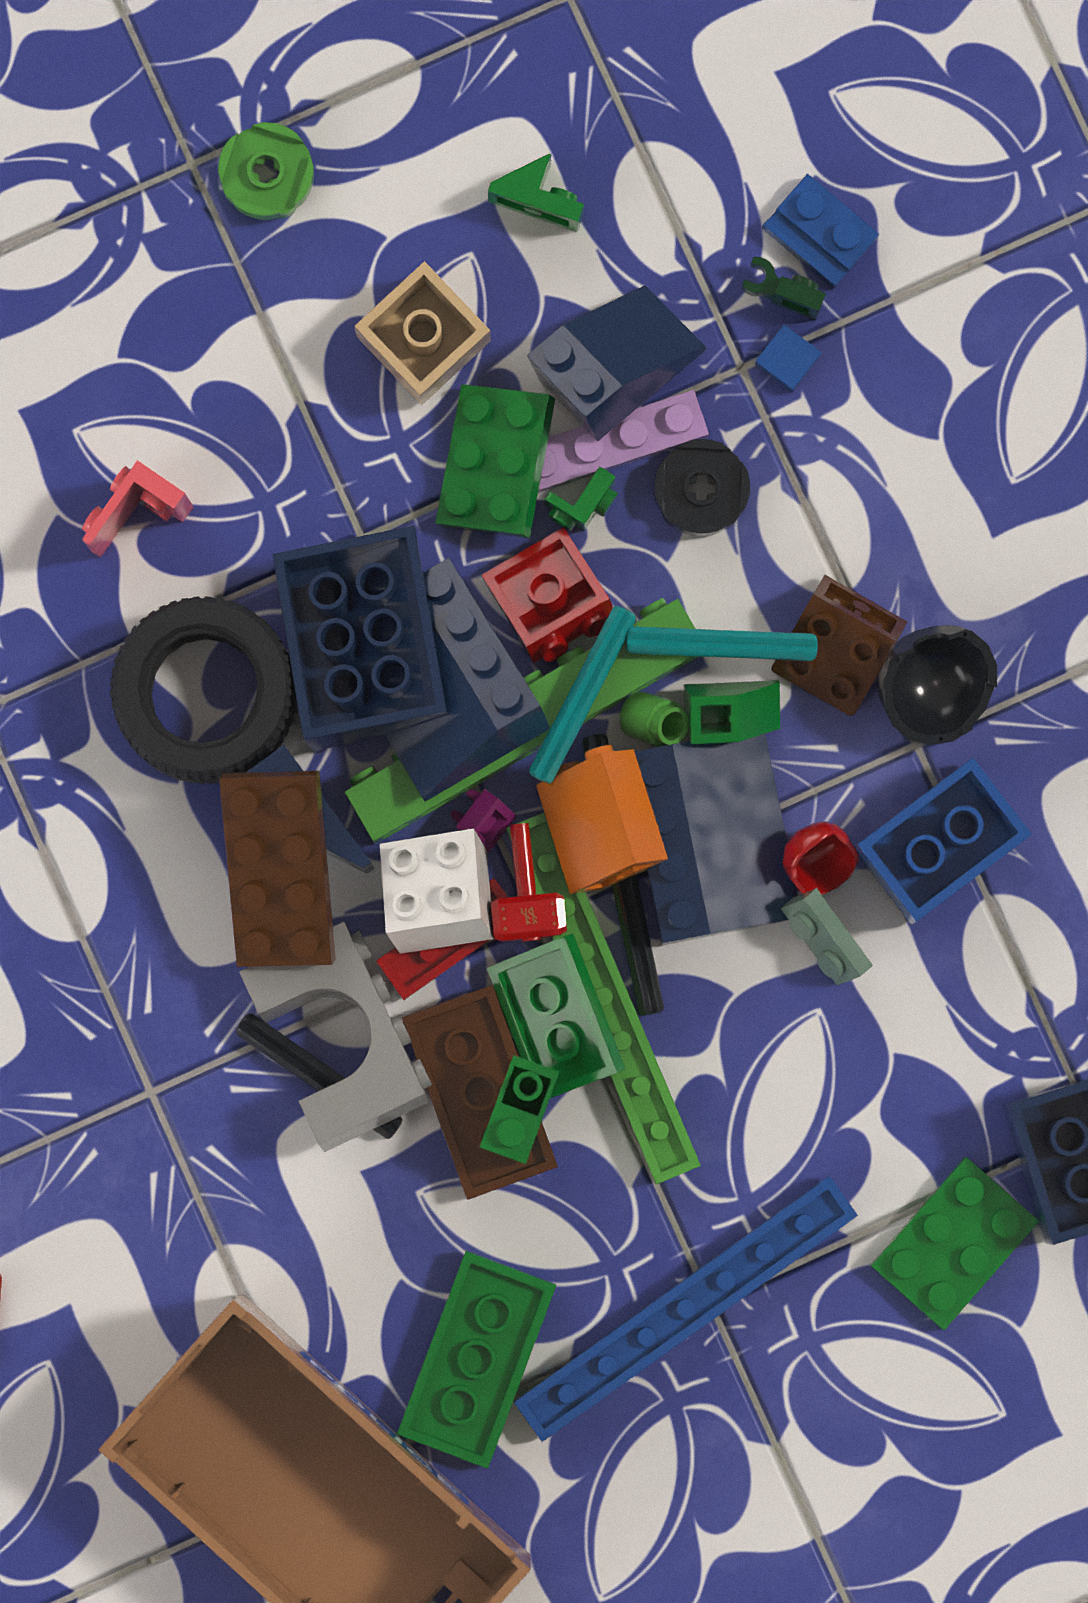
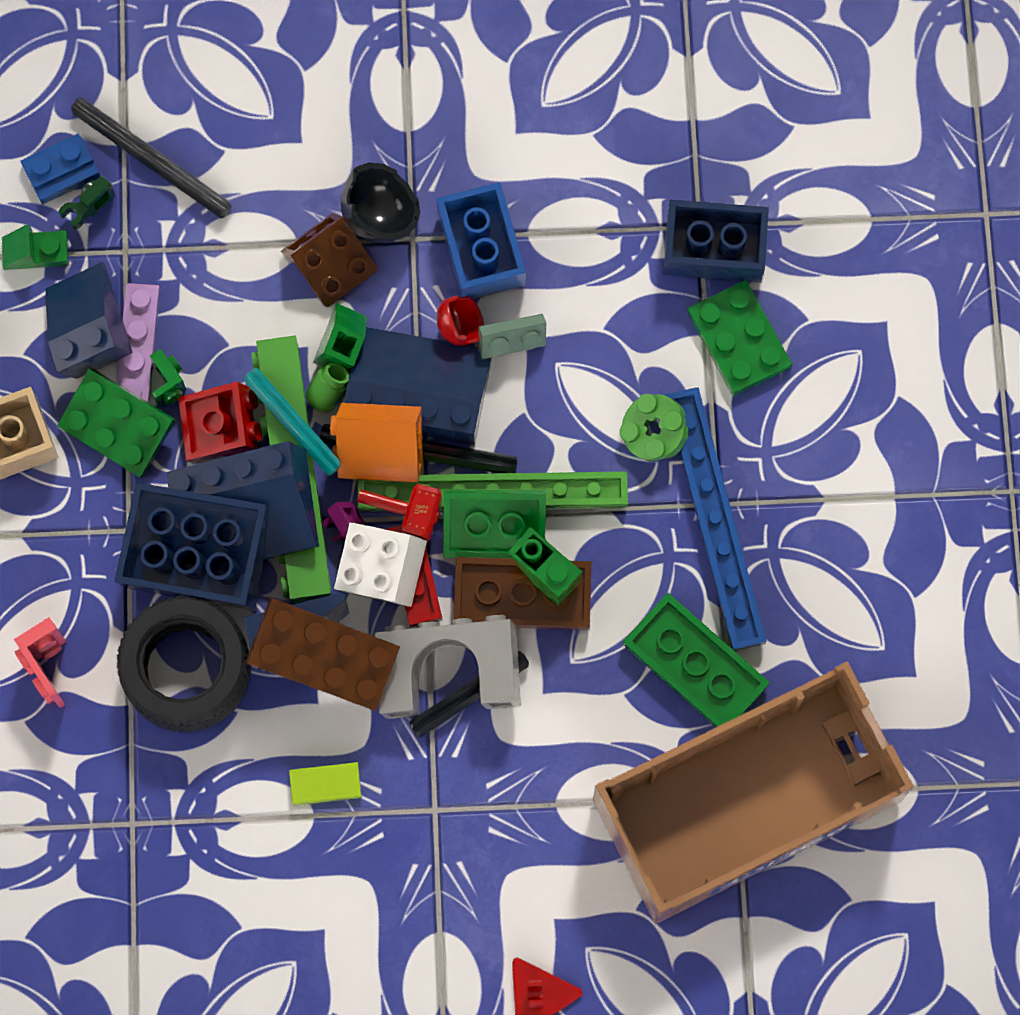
camera: 65 degrees left, 10 degrees down
teal axle [626,626,818,661] -> none
black plate [654,439,750,536] -> none
blue tile [755,324,822,392] -> none
none -> green slope [2,225,69,270]
none -> black axle [71,97,232,218]
none -> lime tile [289,762,362,806]
none -> bright green plate [619,394,688,462]

